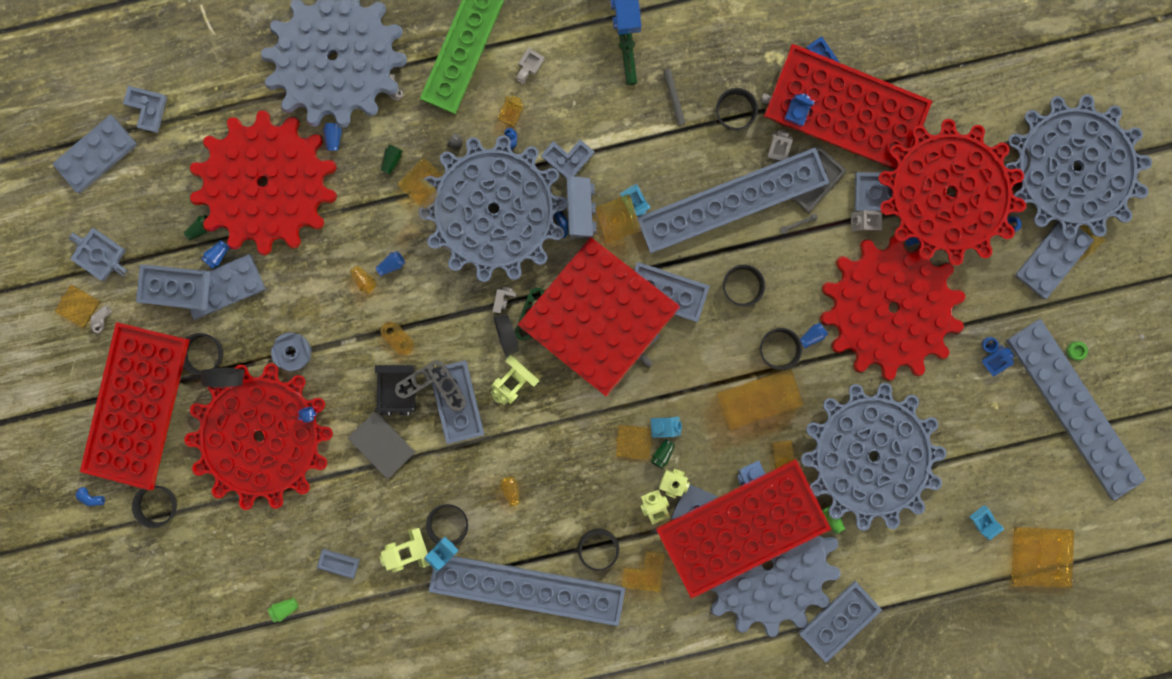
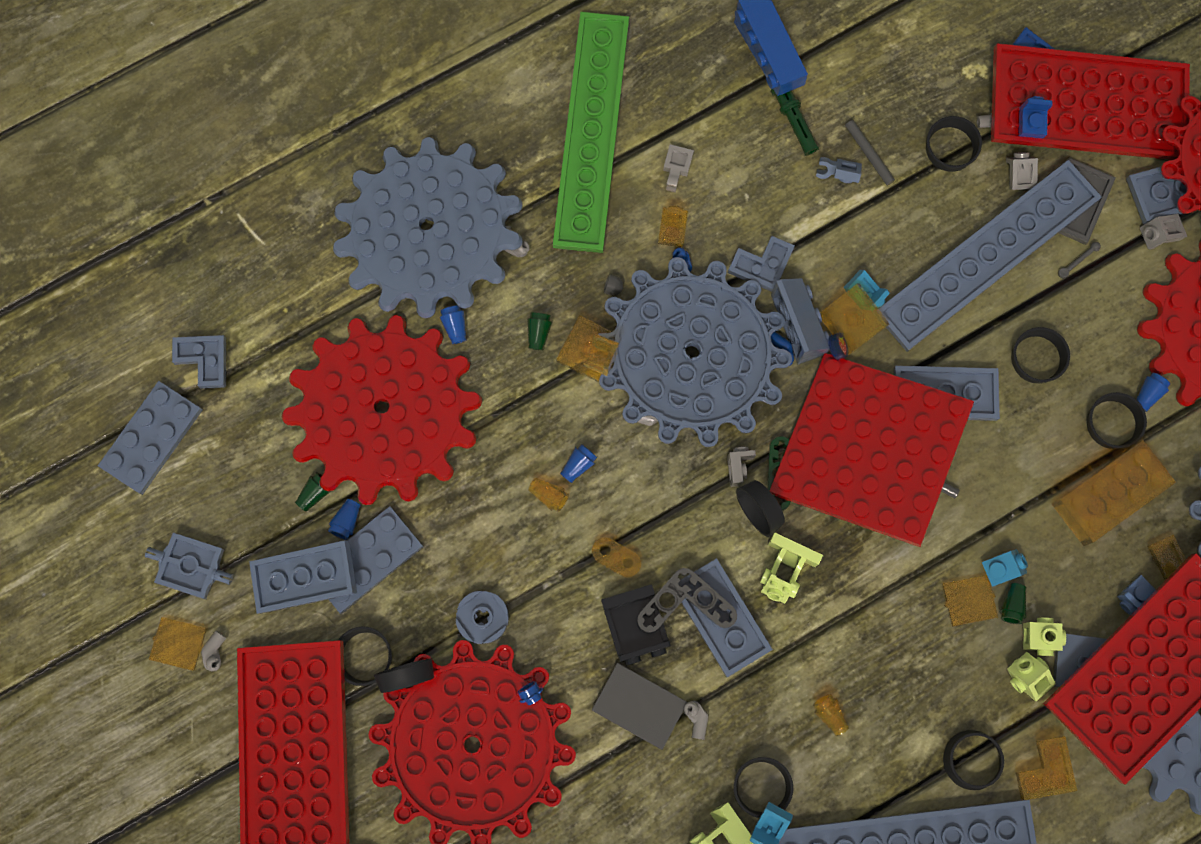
camera: 15 degrees left, 10 degrees down
none -> light grey arm [684,701,708,740]
none -> sand blue plate [816,157,862,183]
none -> clear blue tile [828,332,848,360]

